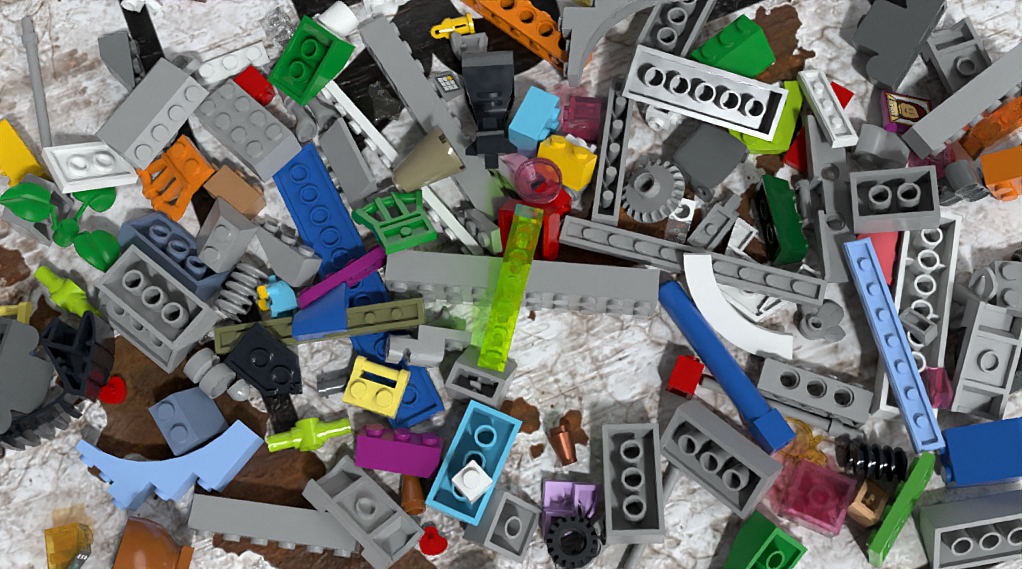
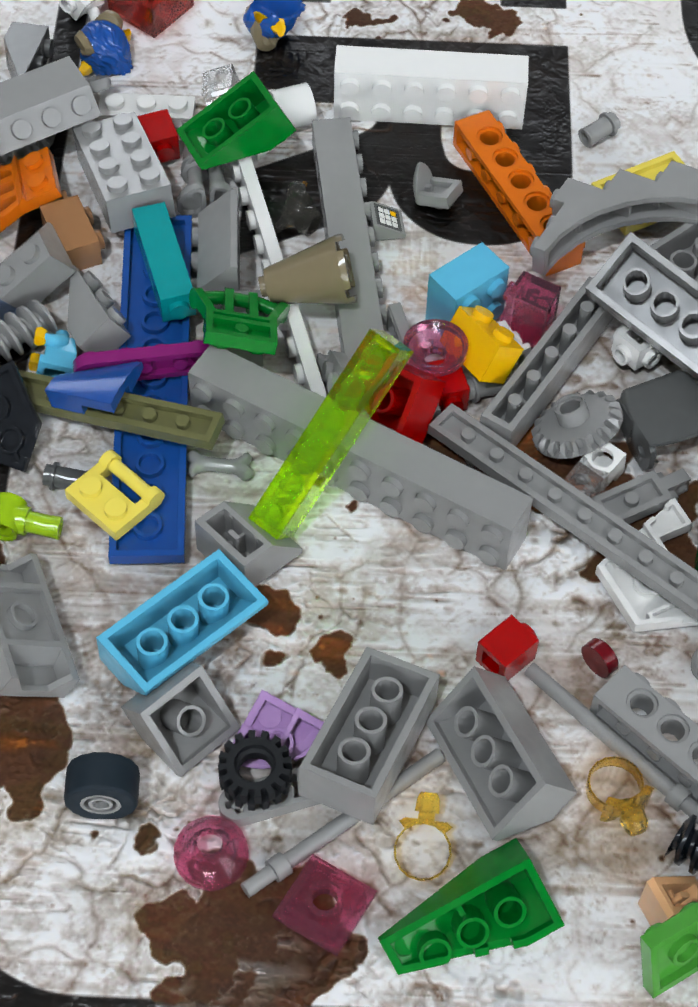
camera: 20 degrees right, 15 degrees down
magenta brick [355,424,445,479] -> none
light grey plate [384,325,472,368] -> none
dark orange cone [400,474,427,515] -> none
red piece [419,526,448,556] -> none
yellow piece [430,12,475,40] -> none
white brick [451,460,493,505] -> none
black piece [462,51,518,169] -> none
copper cone [547,424,578,467] -> none
blue brick [658,280,796,456] -> none
white tile [684,253,793,362] -> none
clear pink brick [777,459,857,538] -> none
none -> blue hair [74,10,133,76]
none -> teal brick [132,202,197,322]
none -> clear yellow piece [394,792,453,881]
none -> dark red tile [581,638,618,678]

